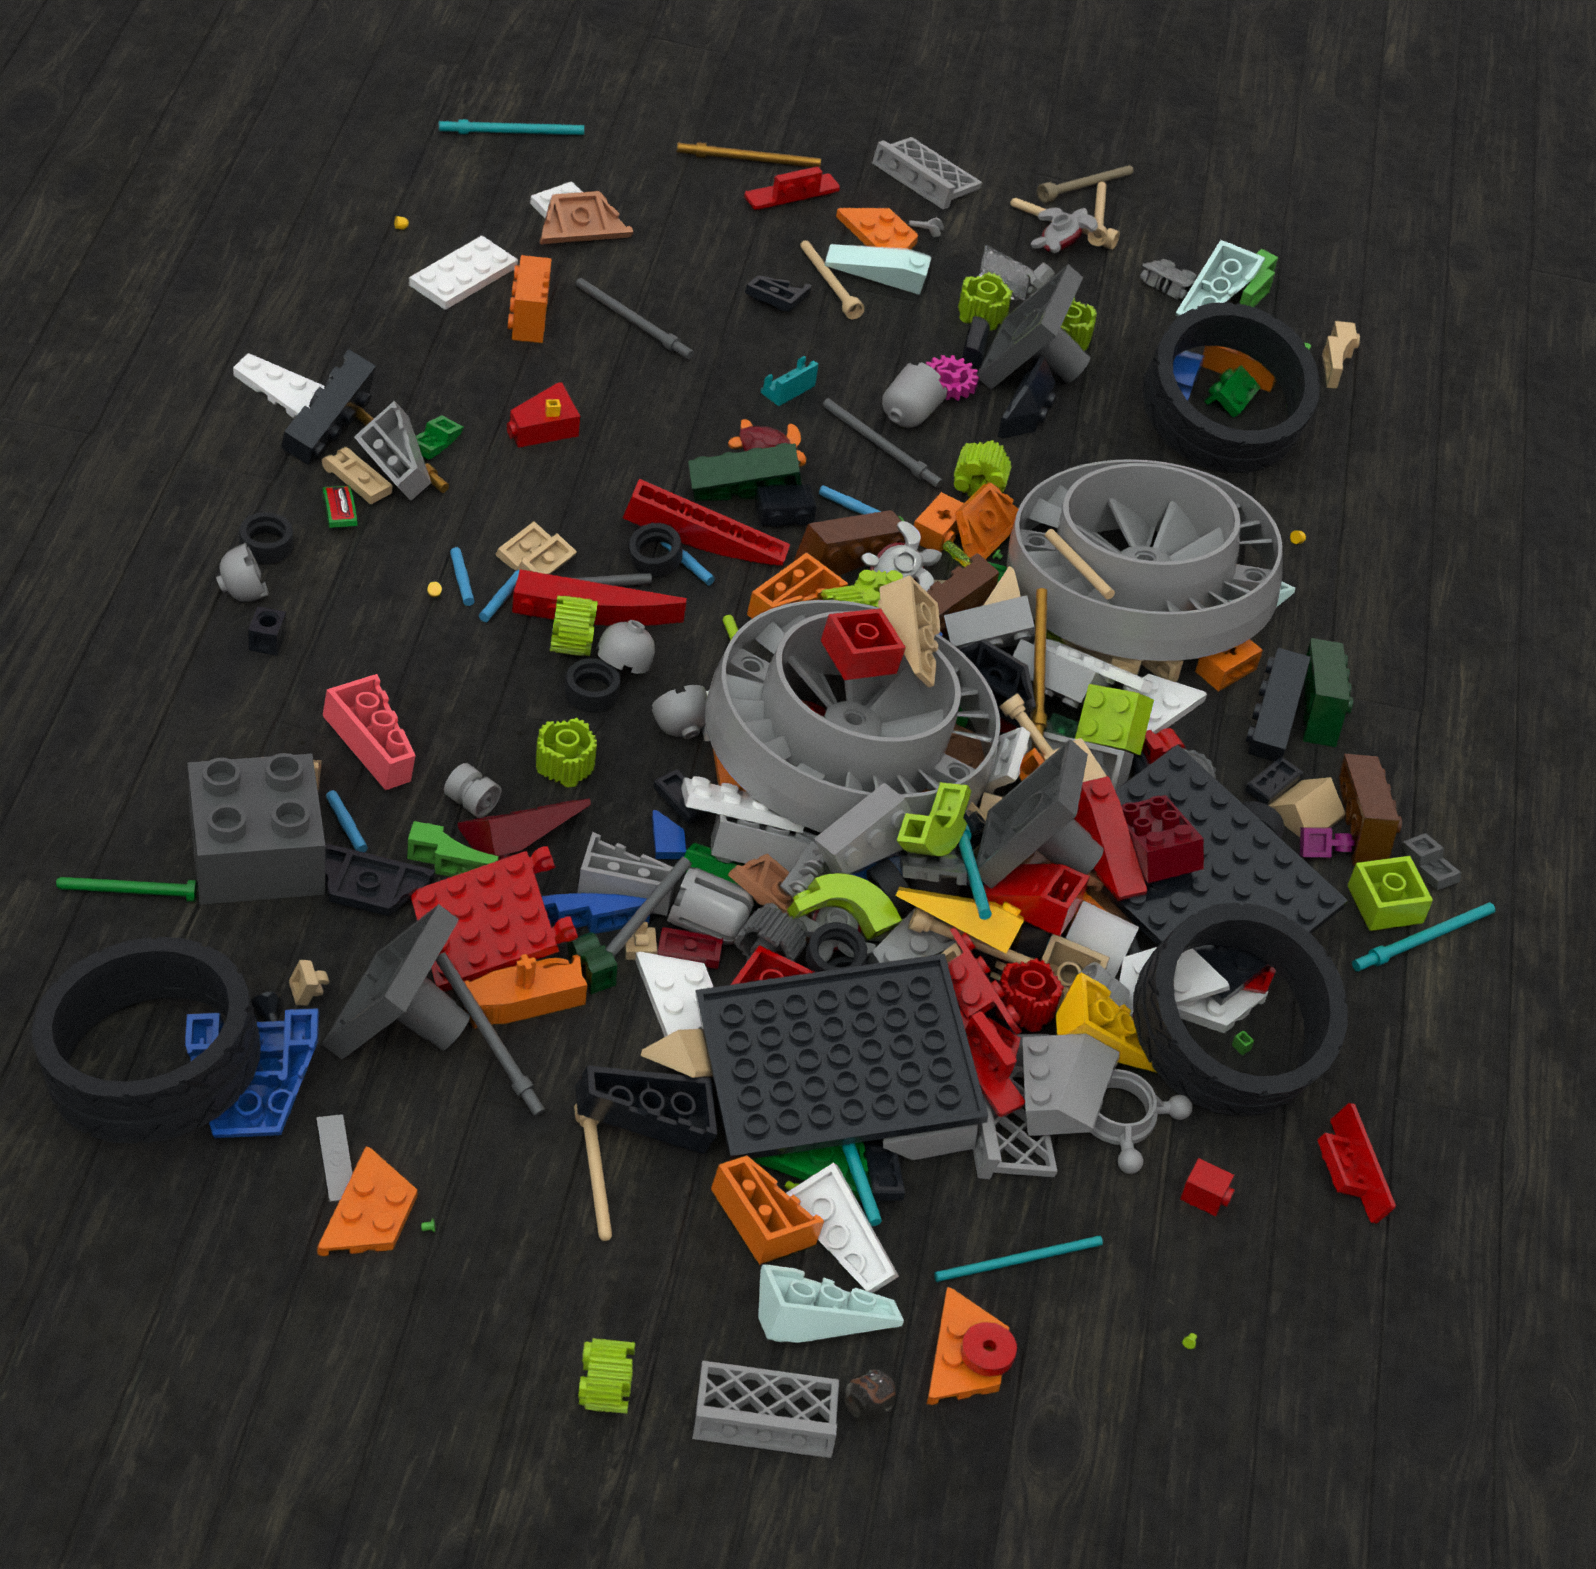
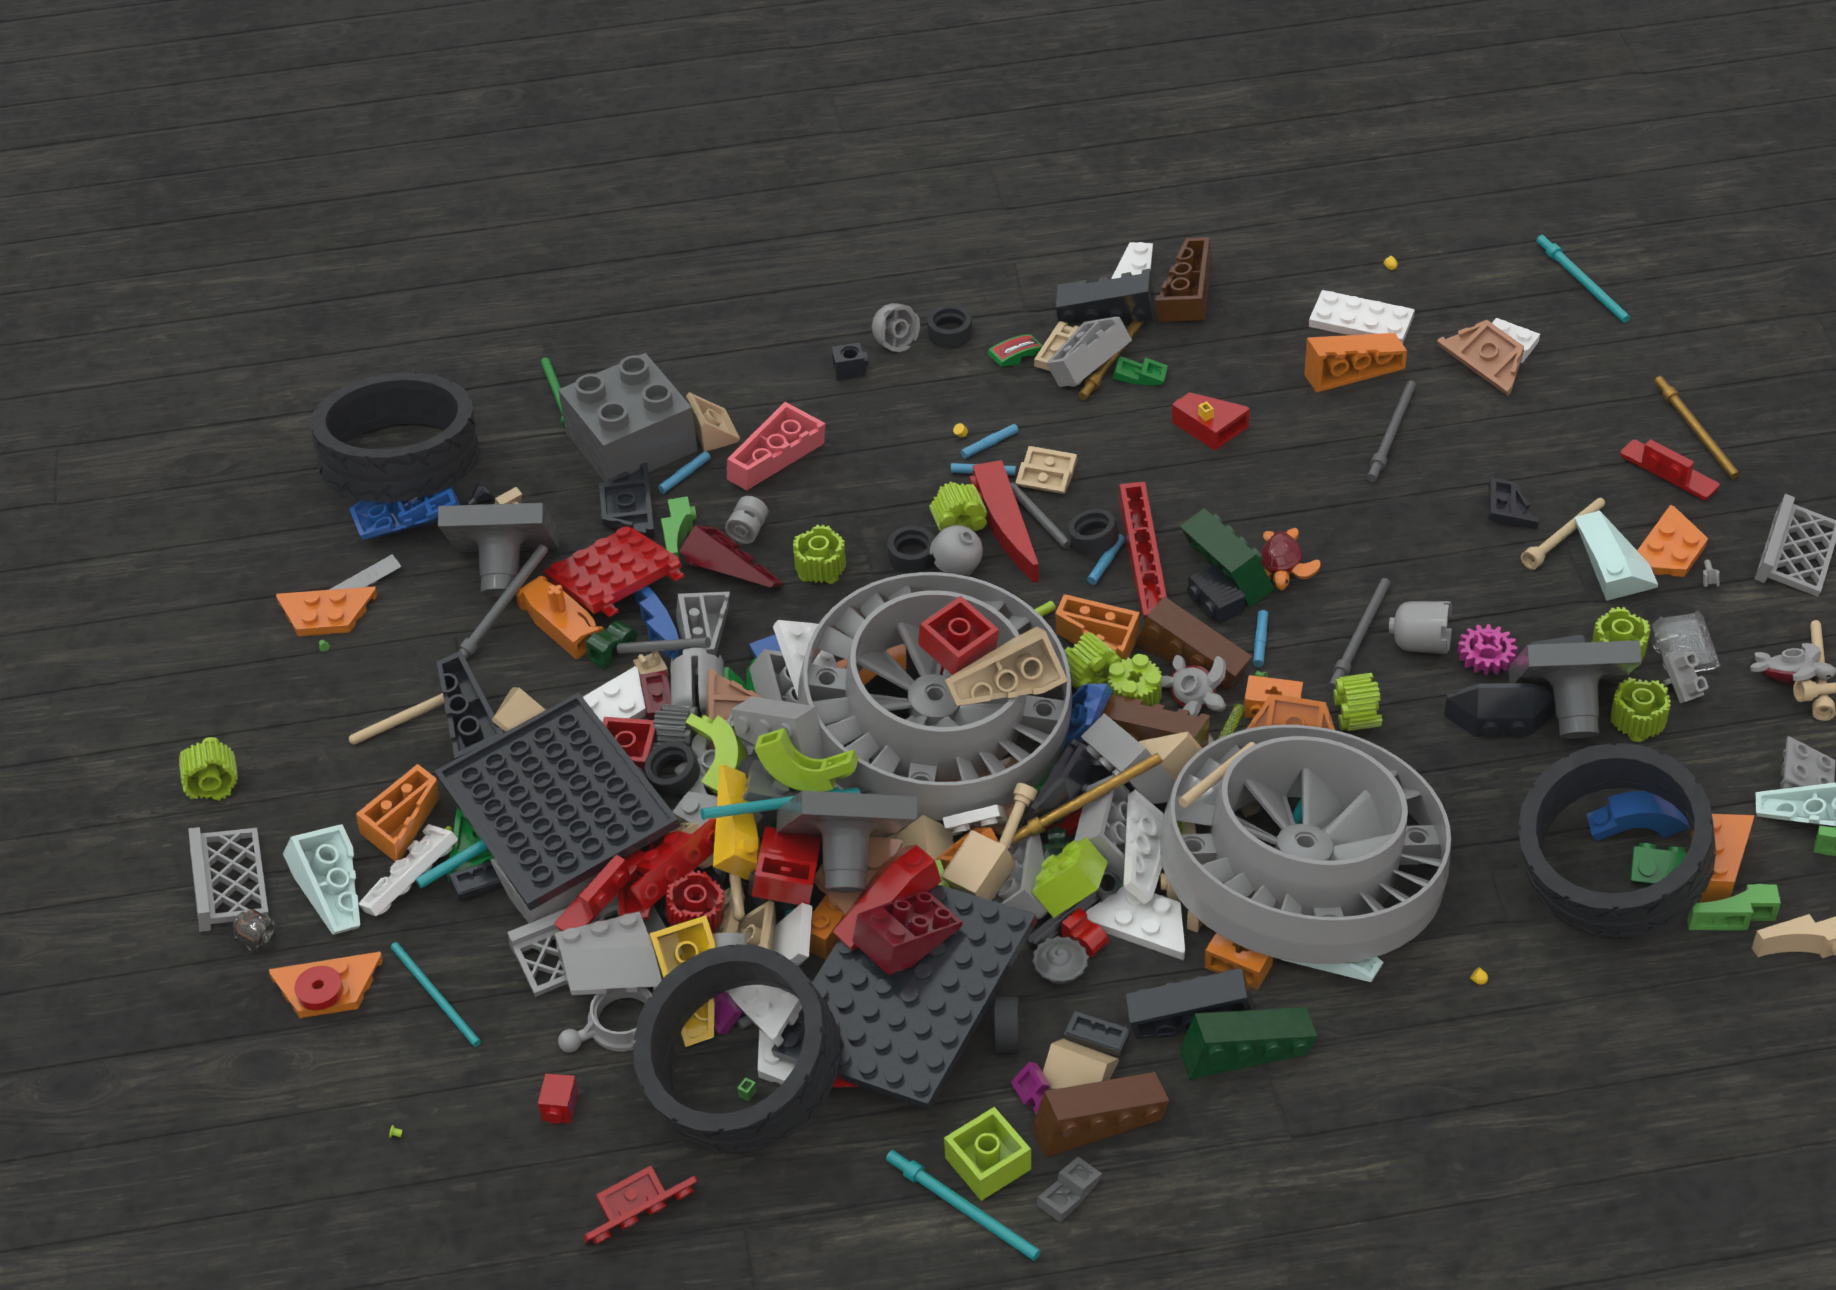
camera: 80 degrees right, 0 degrees up
teal hinge [761,356,819,406] -> none
none -> reddish brown wedge [1154,237,1212,322]

